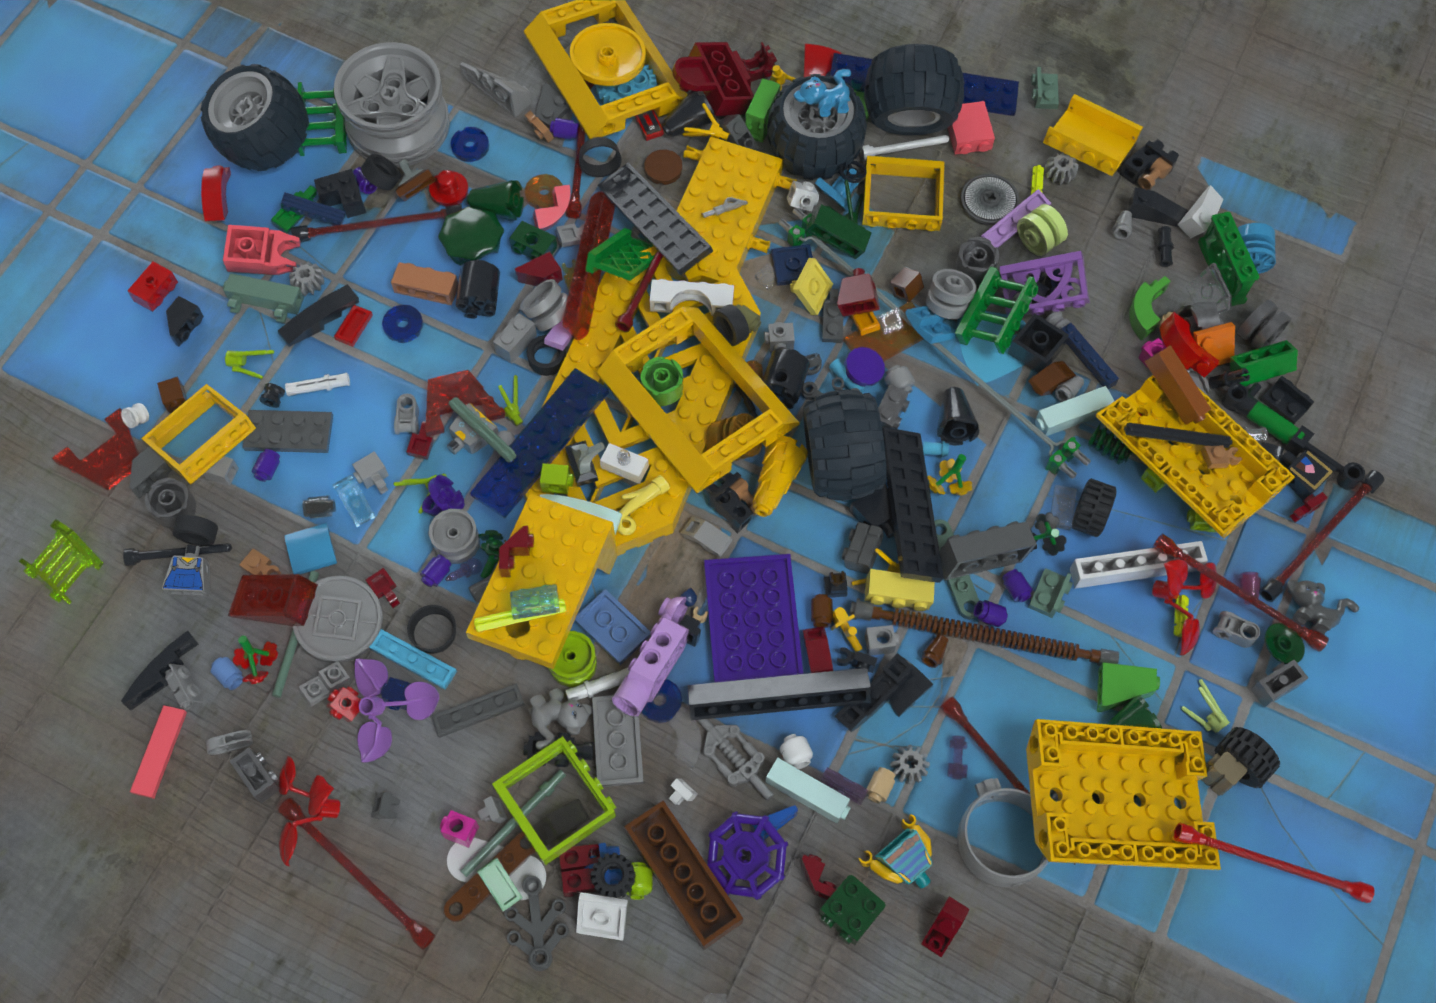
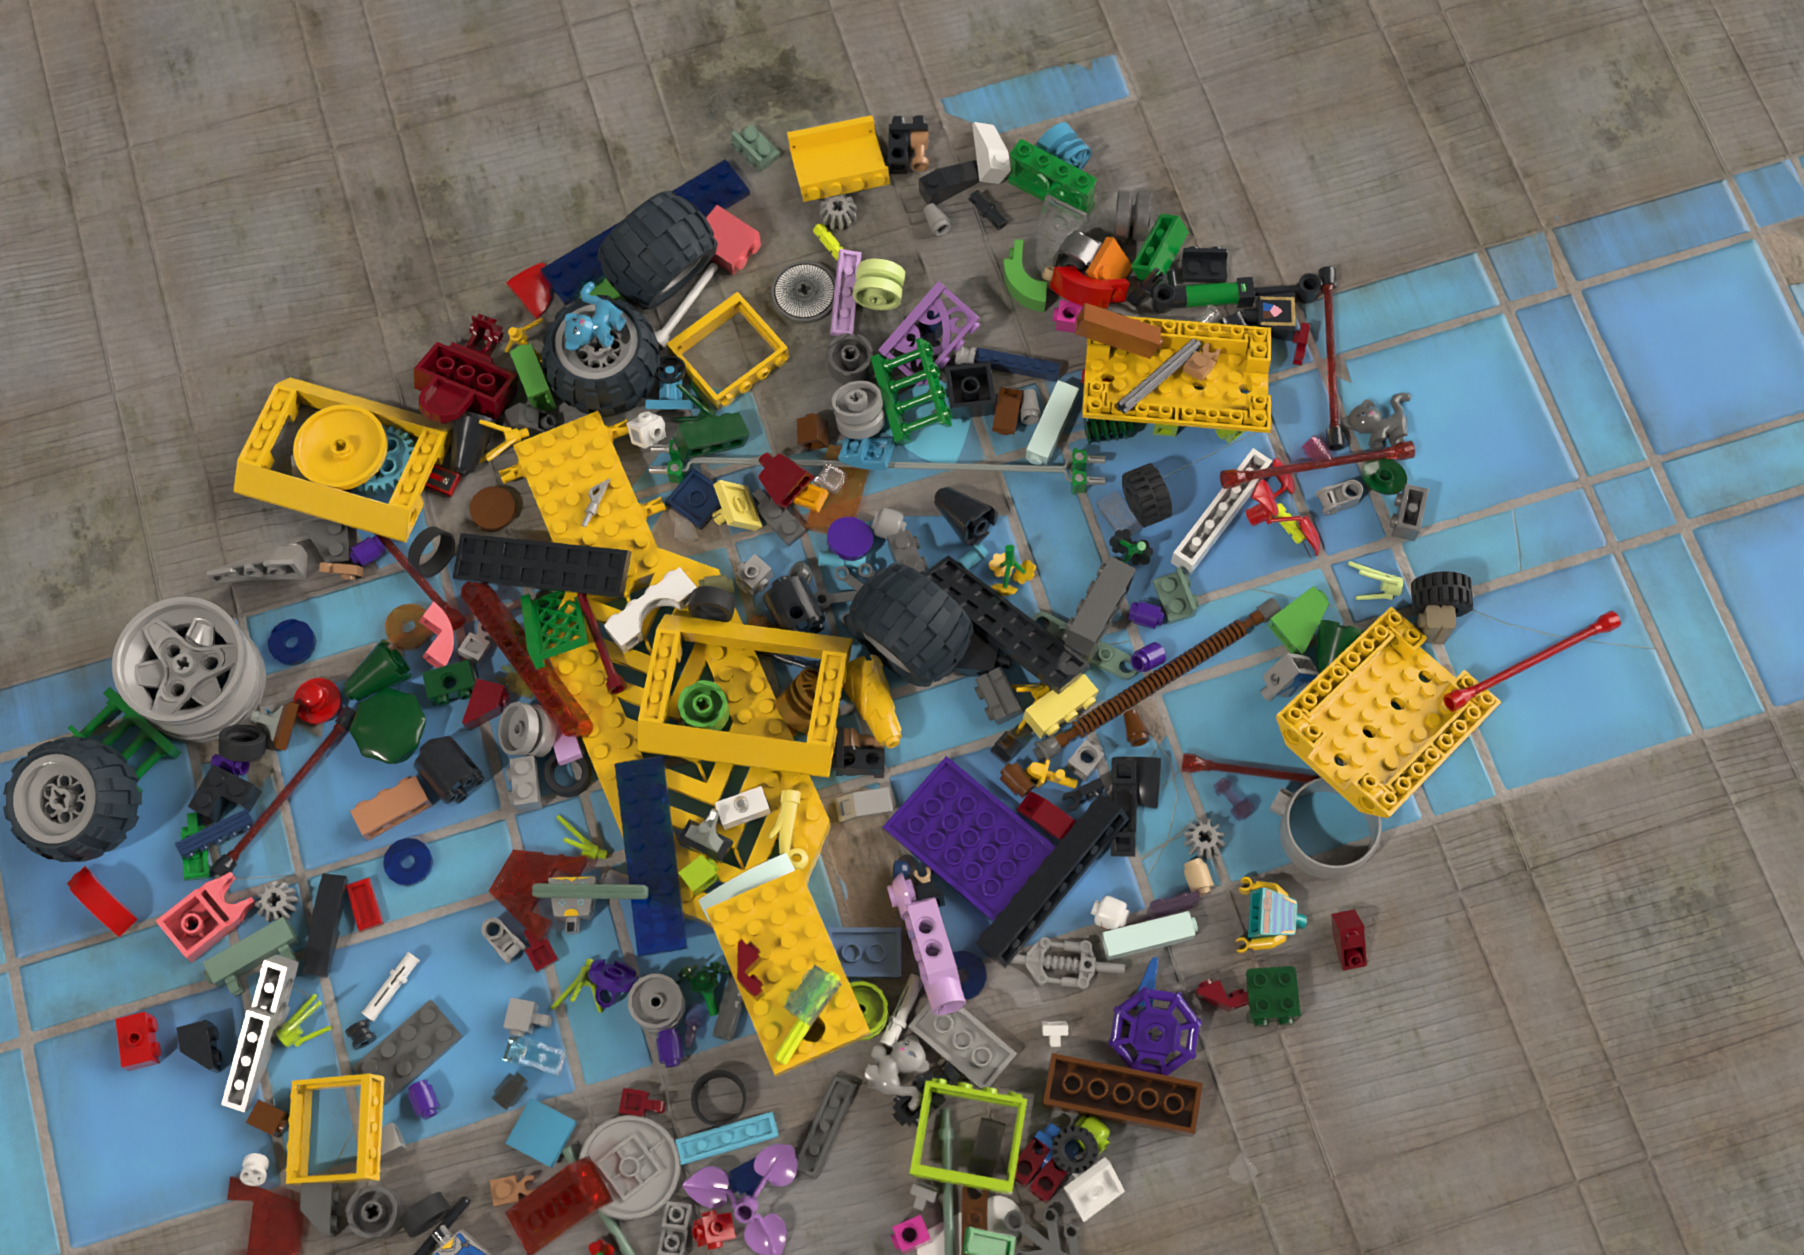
camera: 40 degrees left, 5 degrees up
none -> light grey brick [221,954,299,1112]
none -> light grey torso [1260,653,1320,701]

